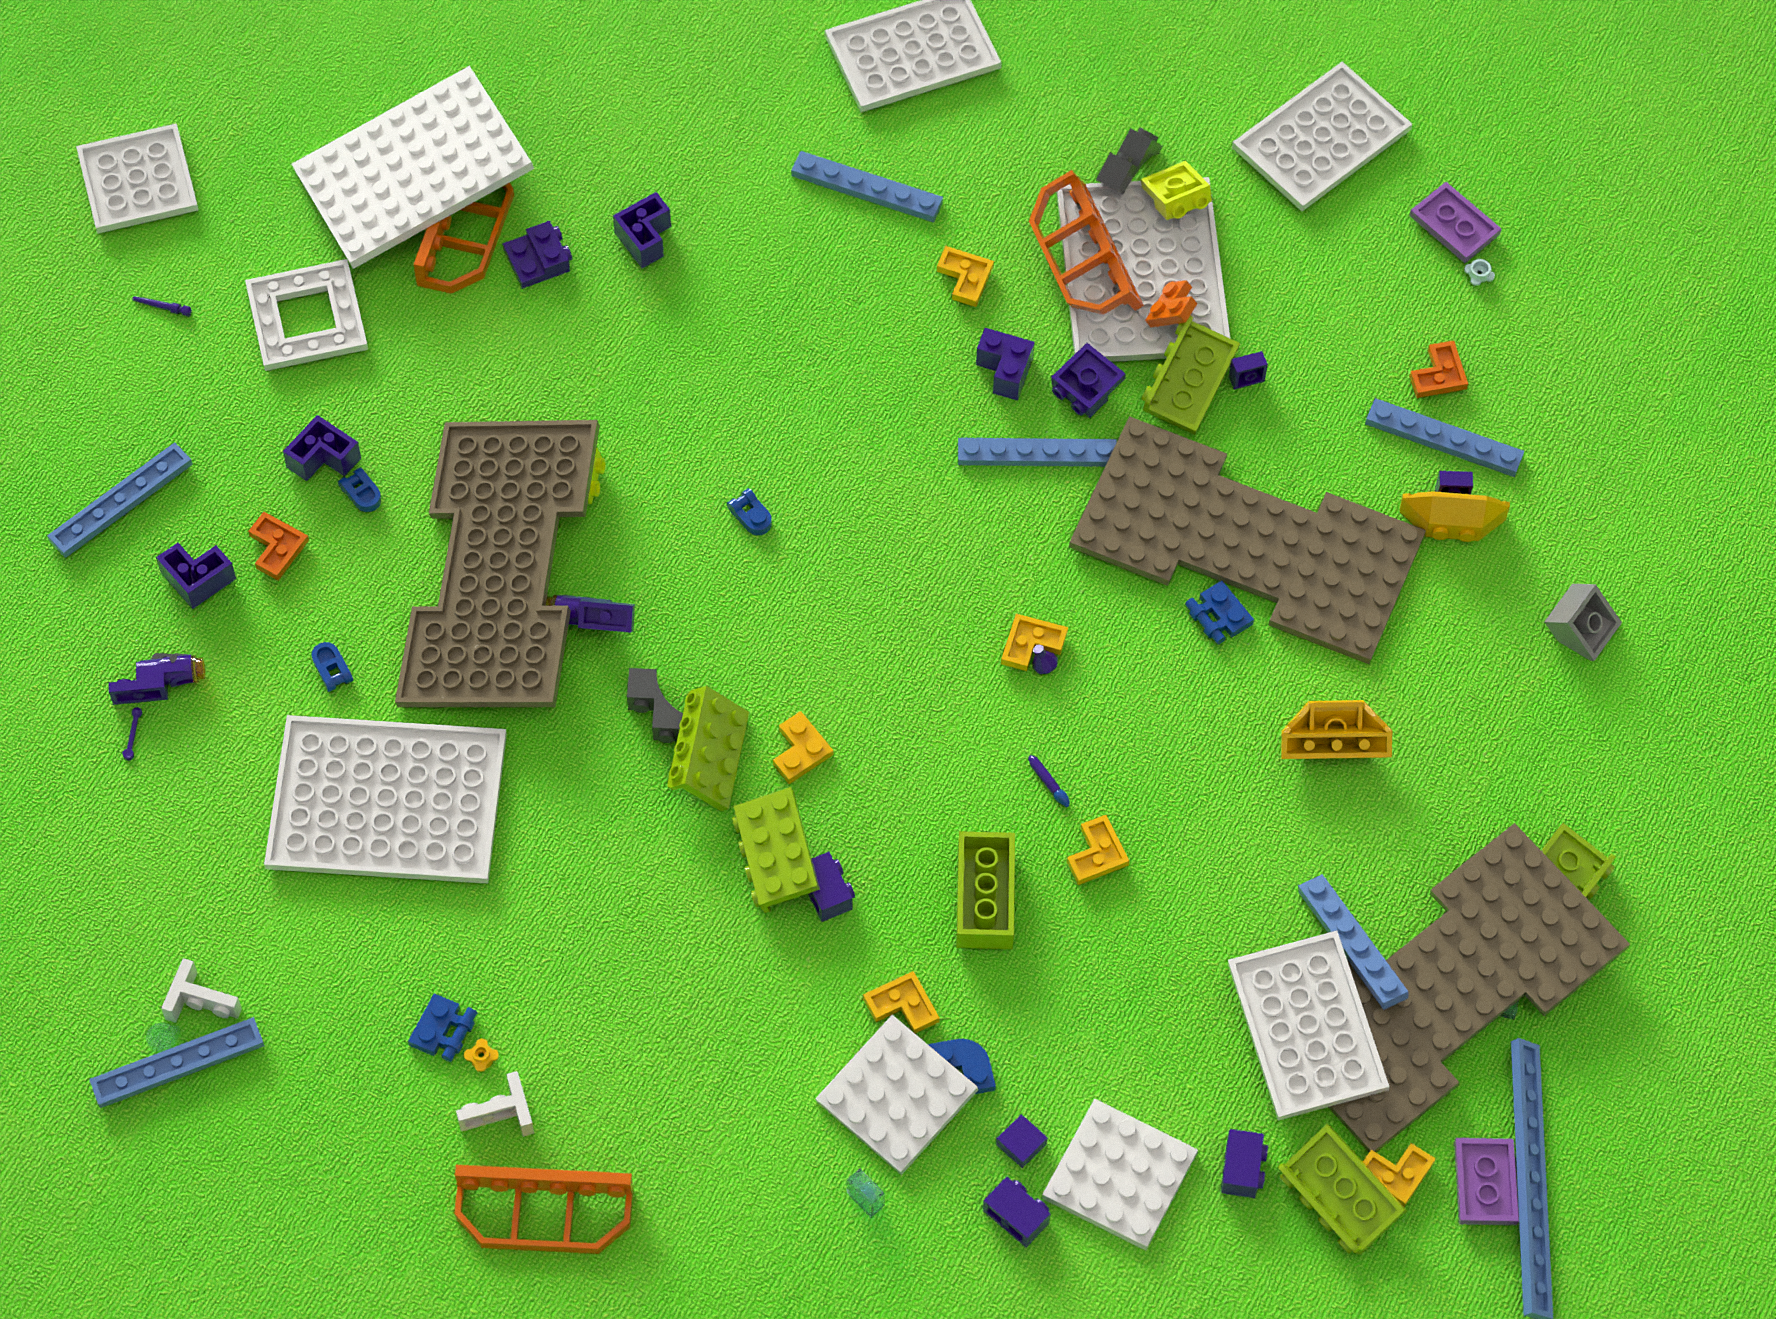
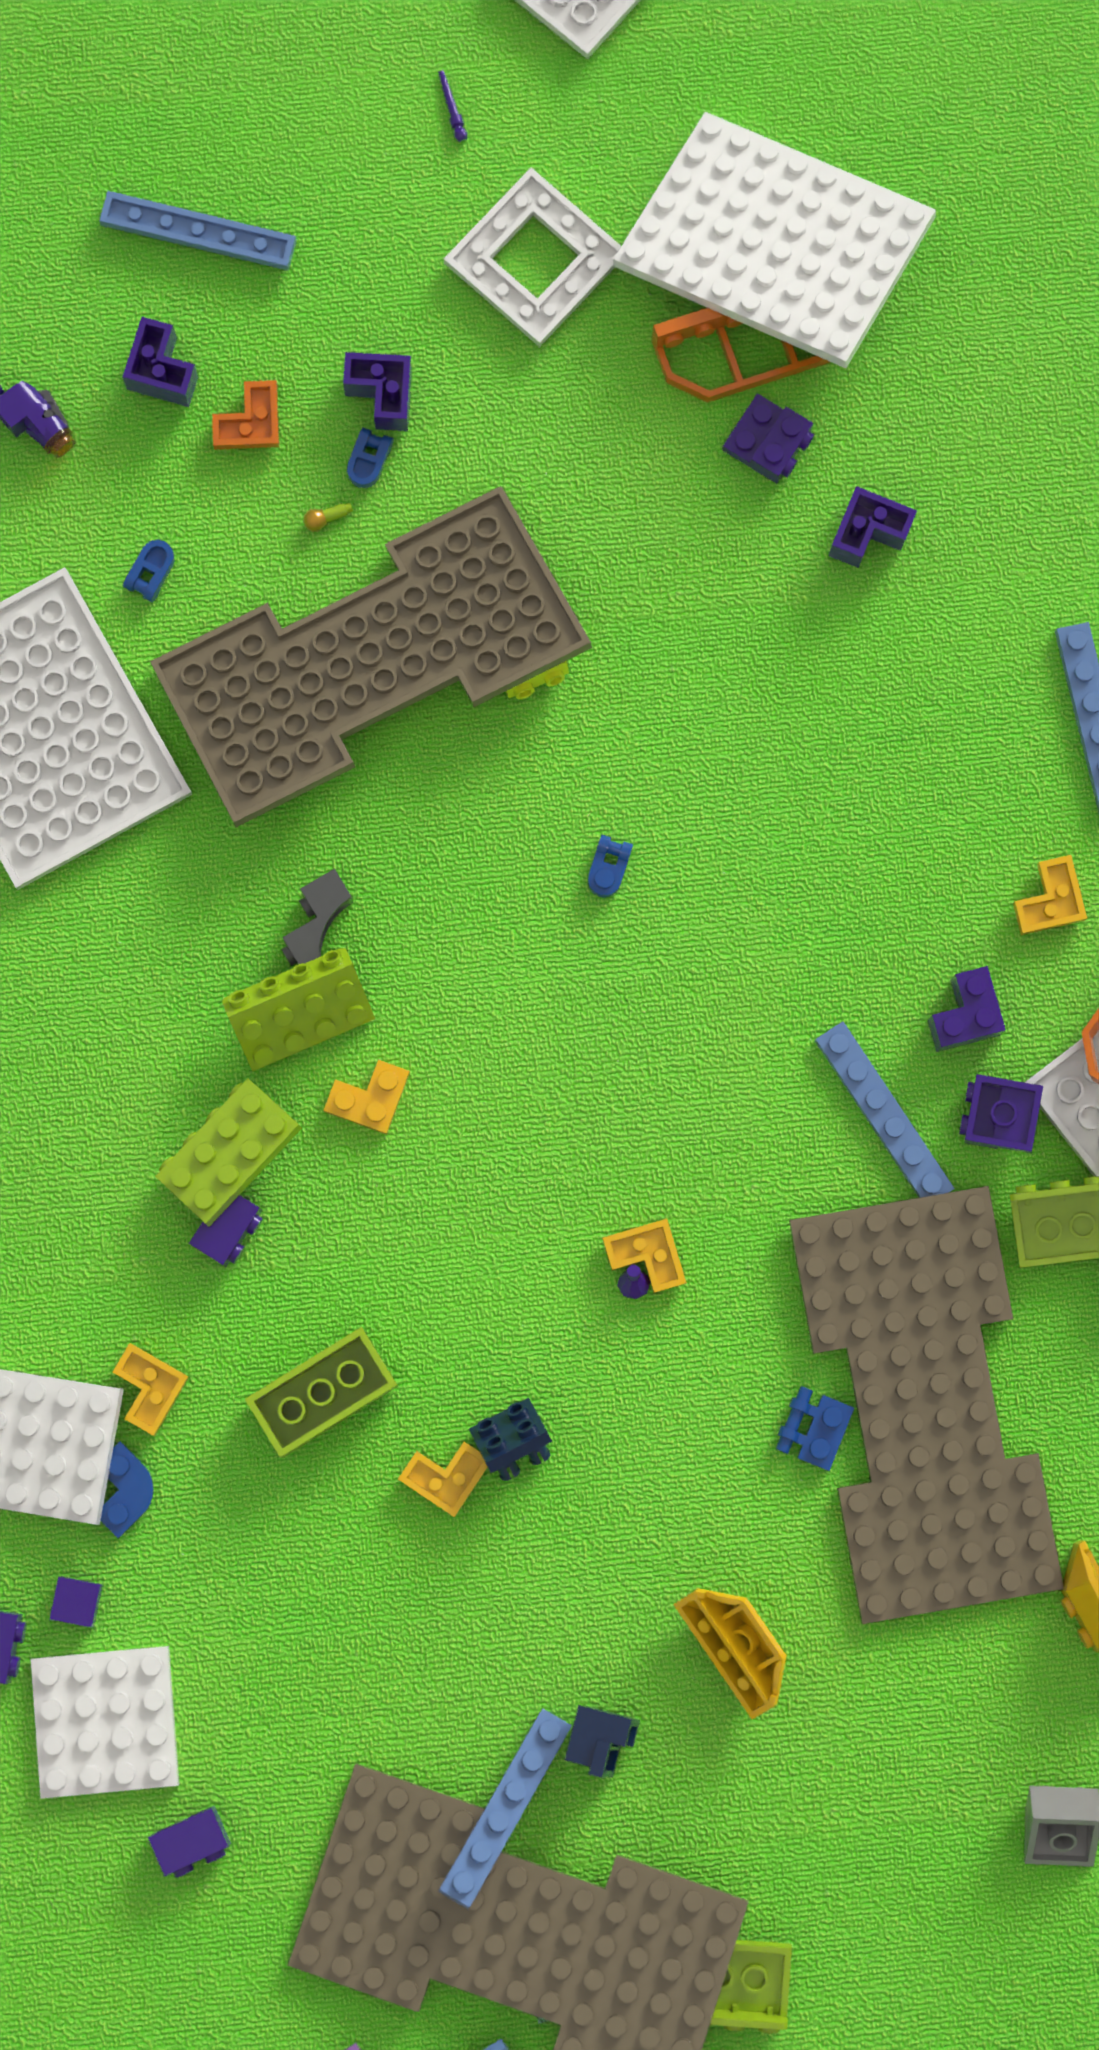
camera: 55 degrees right, 20 degrees up
dark purple plate [546,595,635,633] -> none
dark purple piece [1028,755,1070,807] -> none
white plate [1228,931,1389,1120] -> none
lime bracket [1278,1124,1407,1255] -> none
yellow plate [1363,1143,1436,1207] -> none
none -> piece [303,503,353,532]
none -> dark blue plate [469,1398,552,1481]
none -> dark blue plate [565,1705,640,1778]

